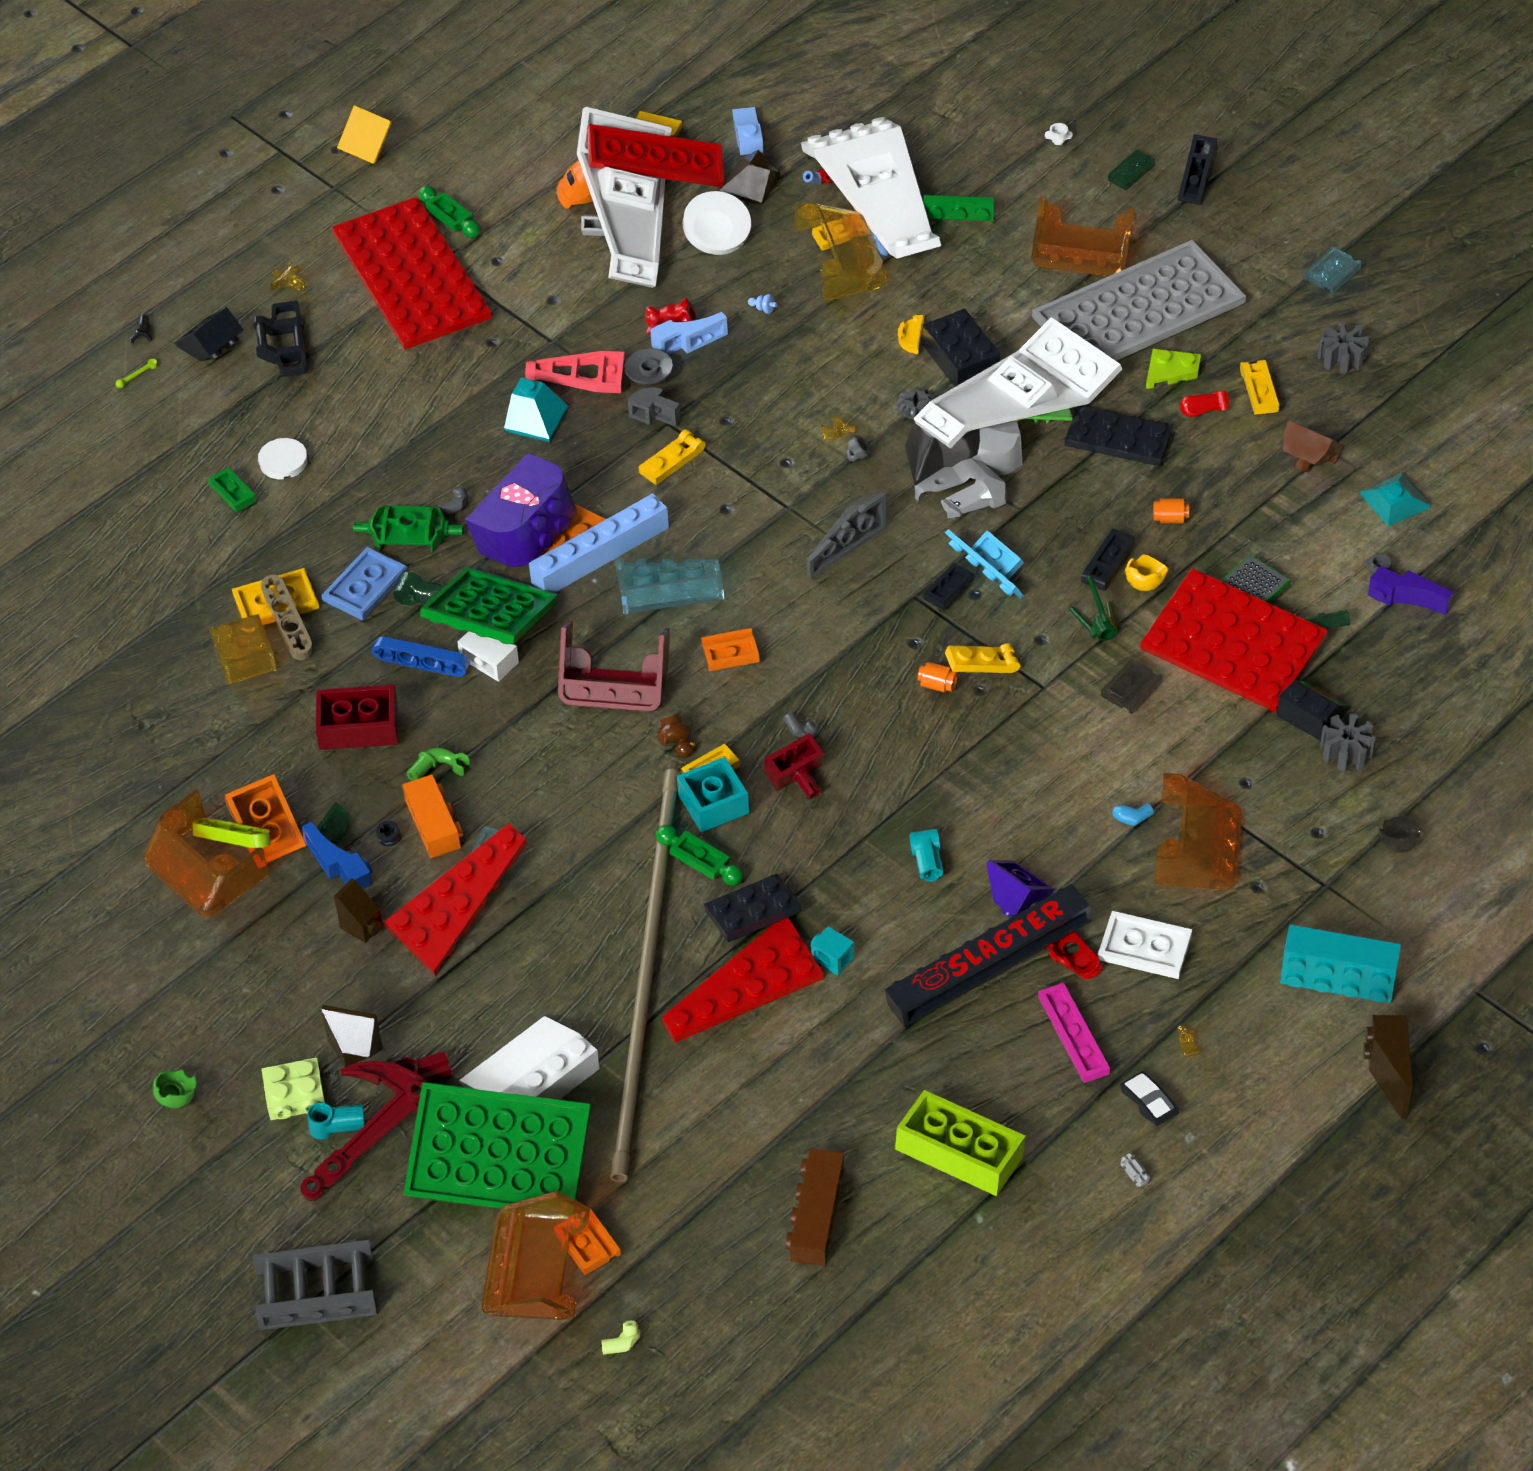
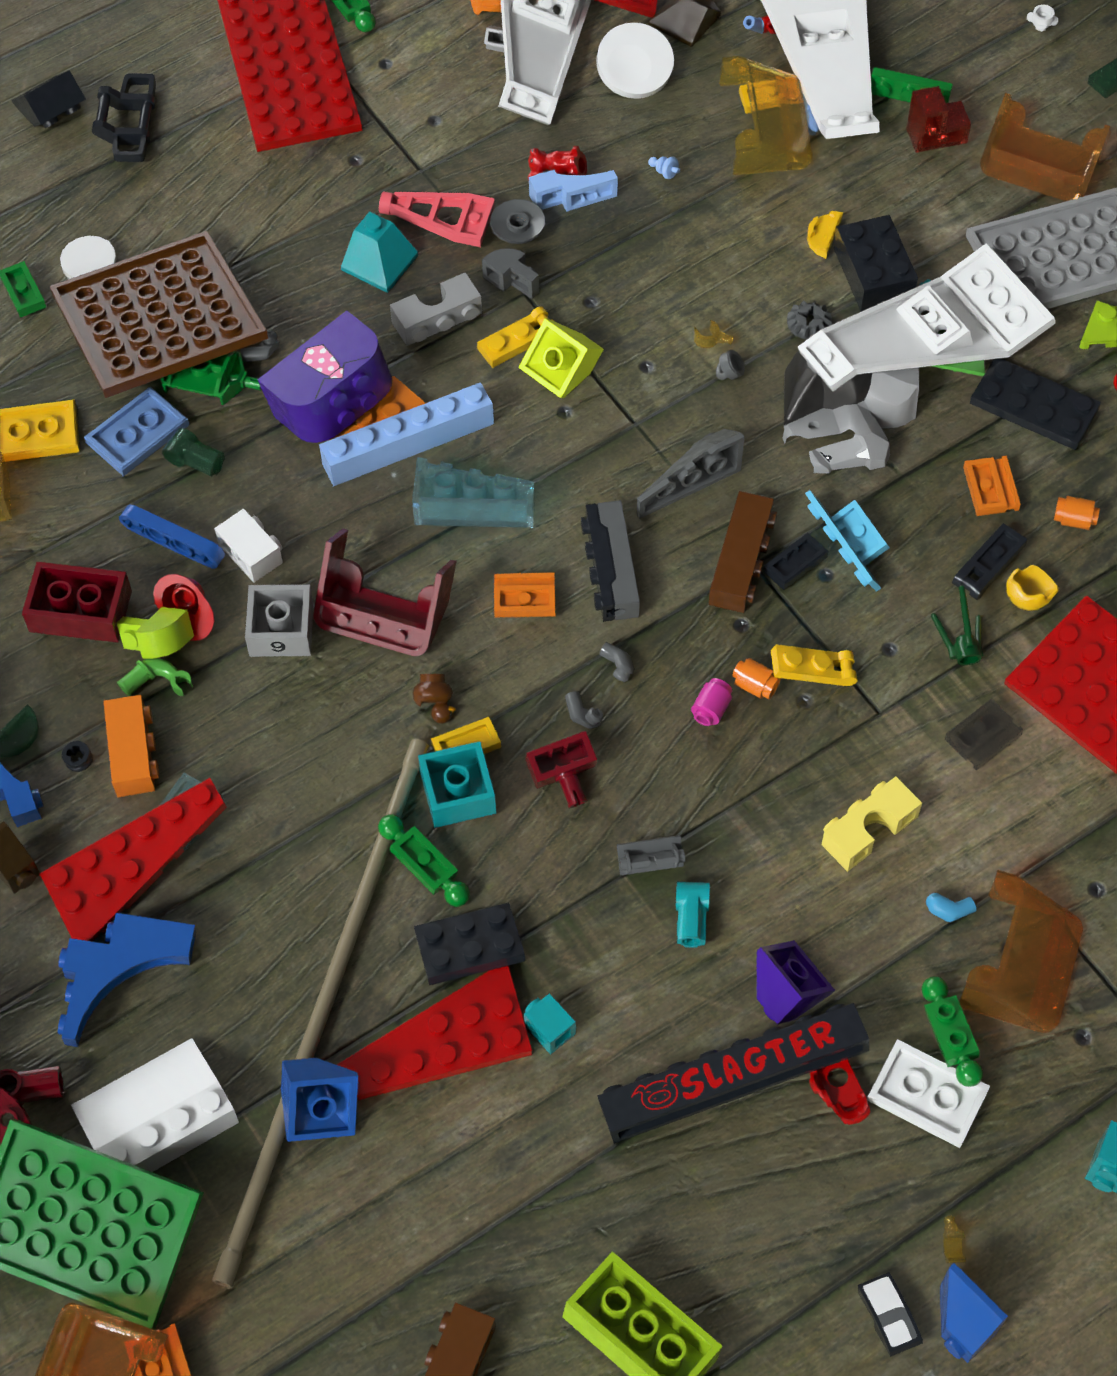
camera: 10 degrees right, 10 degrees up
dark tan beam [261,575,313,660] -> none
clear yellow piece [270,262,305,291] -> none
green plate [420,567,558,645] -> none
dark pink plate [1038,983,1110,1083] -> none
none -> reddish brown plate [49,231,268,398]
none -> blue arch [58,913,196,1047]
none -> lime brick [117,607,194,659]
none -> red piece [153,574,215,641]
none -> light grey brick [245,584,314,657]
none -> blue slope [281,1058,358,1142]
none -> light grey arch [390,272,482,346]
none -> neon yellow slope [518,318,604,398]
none -> piece [581,500,640,622]
none -> dark grey arm [600,642,635,682]
none -> dark grey hinge [616,835,685,875]
none -> dark pink brick [691,678,732,726]
none -> reddish brown brick [709,491,777,613]
none -> light yellow arch [822,776,922,872]
none -> clear red brick [906,86,971,153]
none -> green plate [921,976,983,1087]
none -> blue slope [940,1263,1008,1363]
none -> orange plate [963,455,1021,516]

